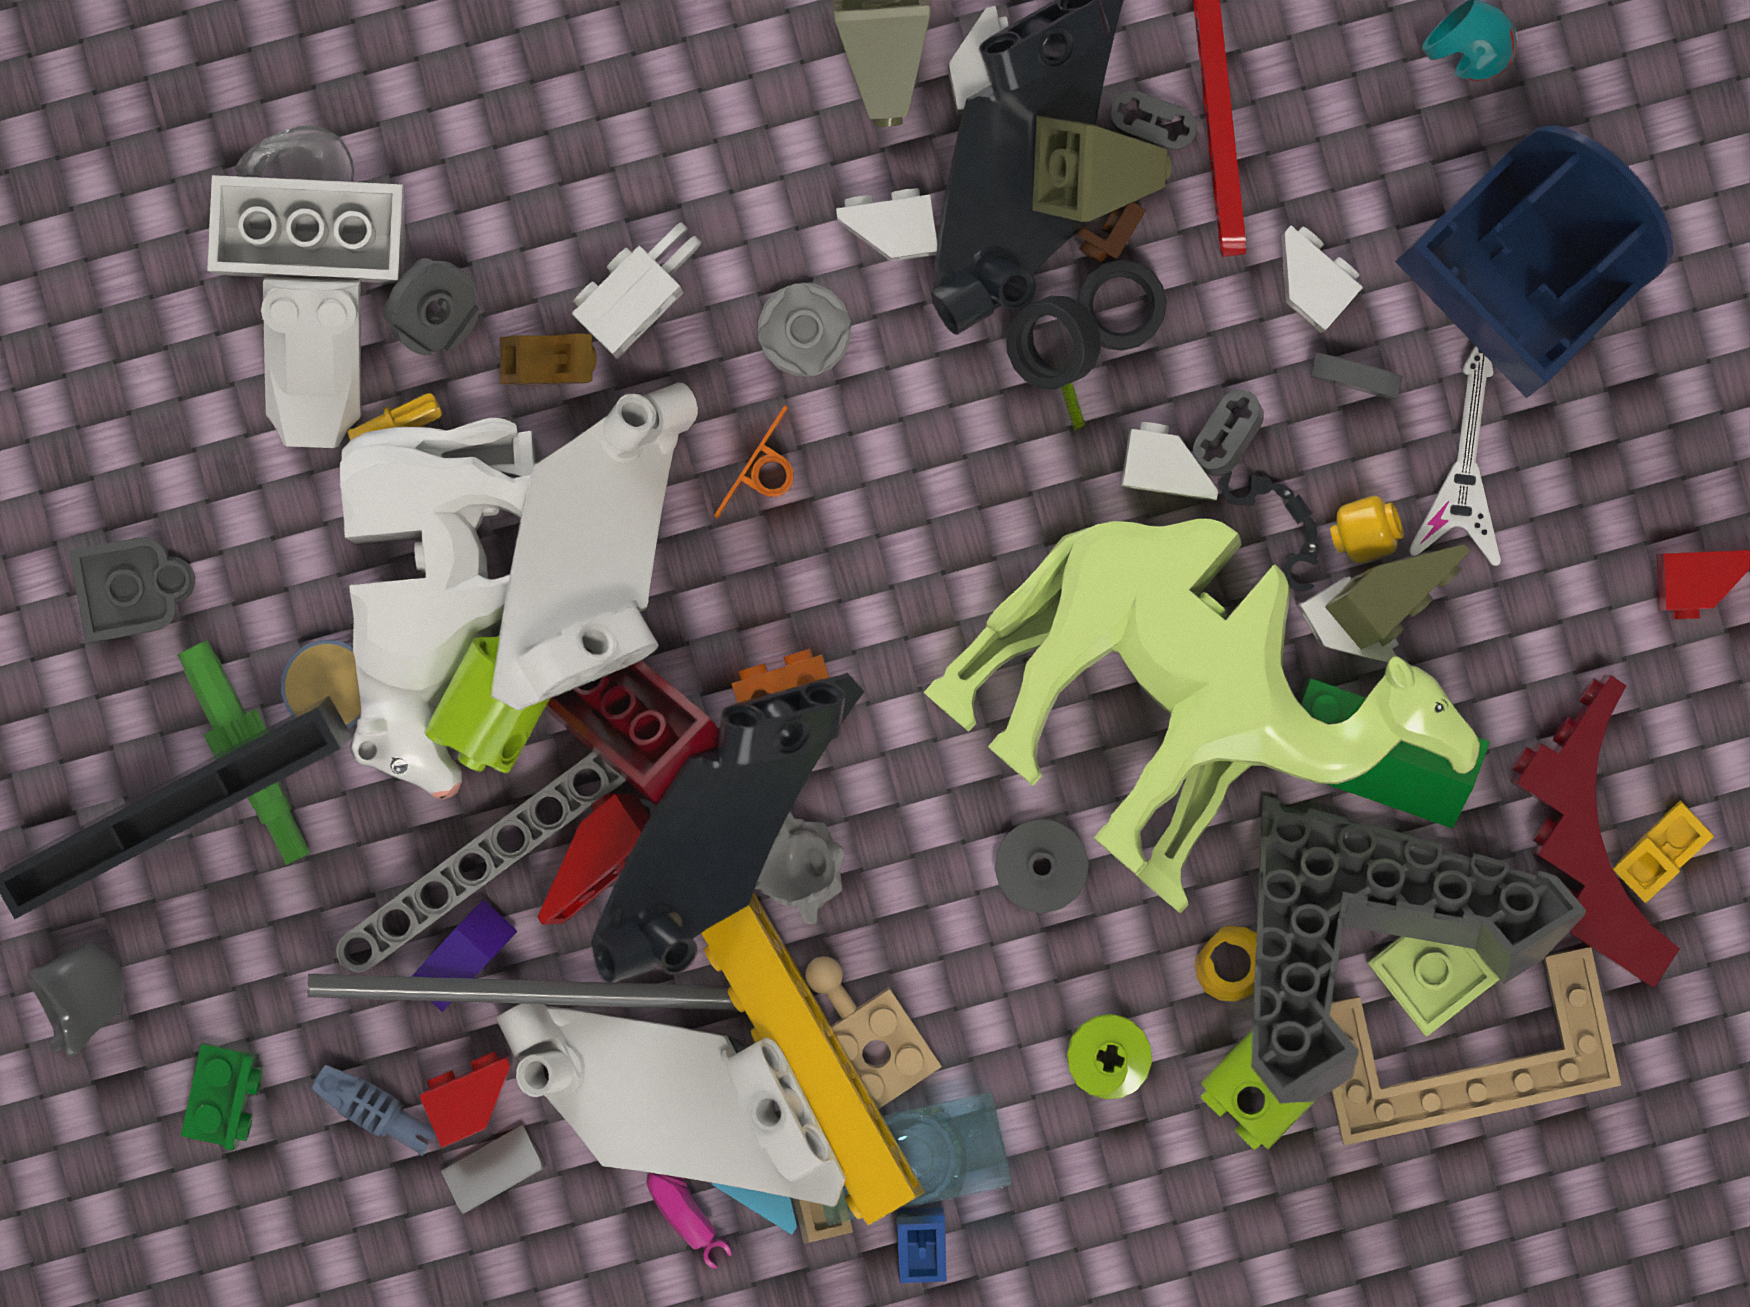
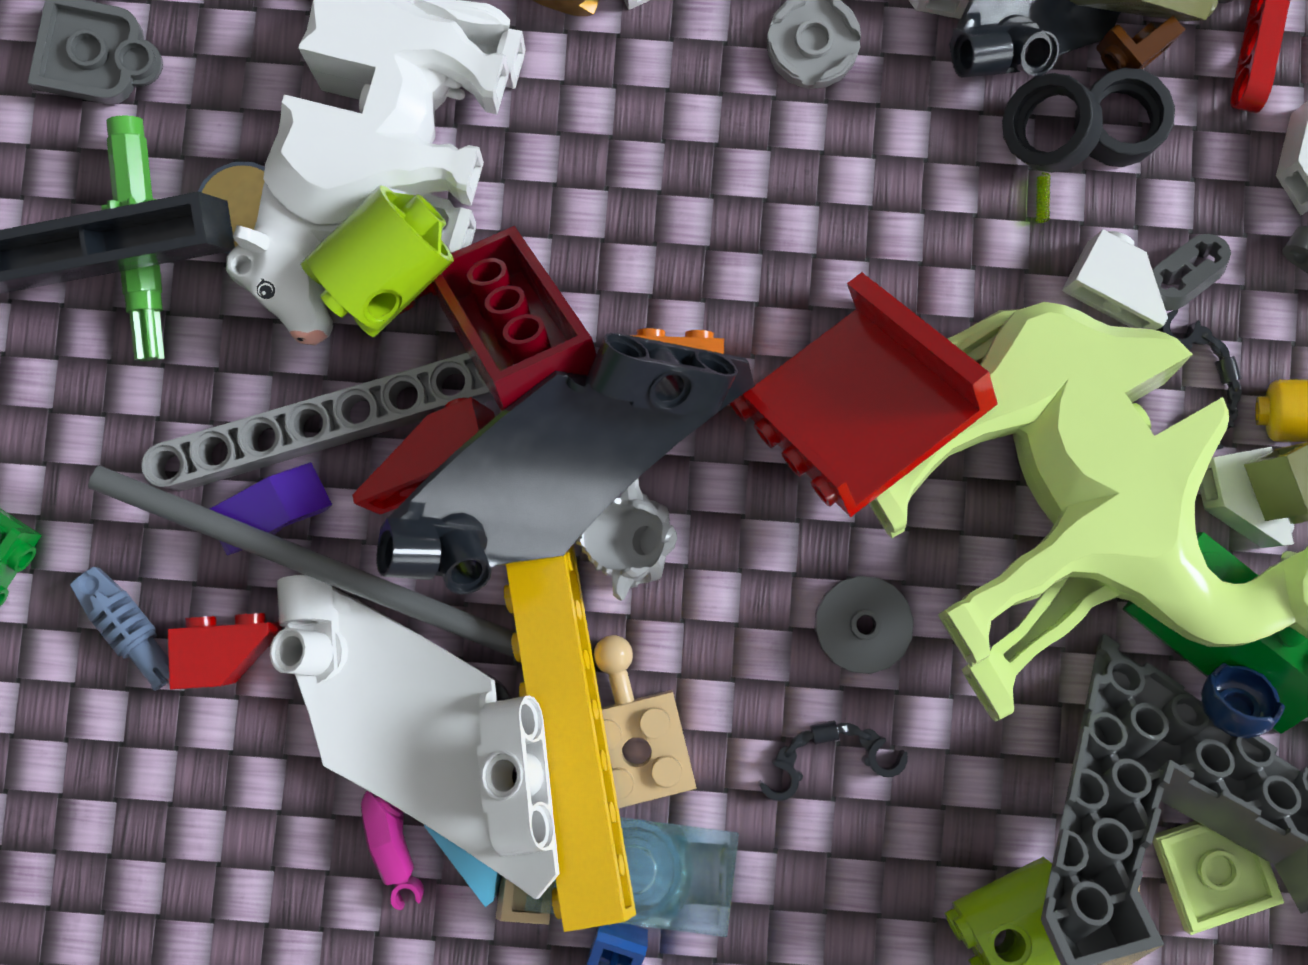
camera: 20 degrees right, 5 degrees down
light grey slope [441,1124,546,1214] -> none
white panel [491,382,698,710] -> none
orange piece [714,405,794,519] -> none
lime piece [1067,1014,1152,1099] -> none
yellow piece [1195,926,1257,1002] -> none
none -> red panel [730,272,998,517]
none -> black piece [758,720,908,801]
none -> dark blue hair [1201,663,1285,739]

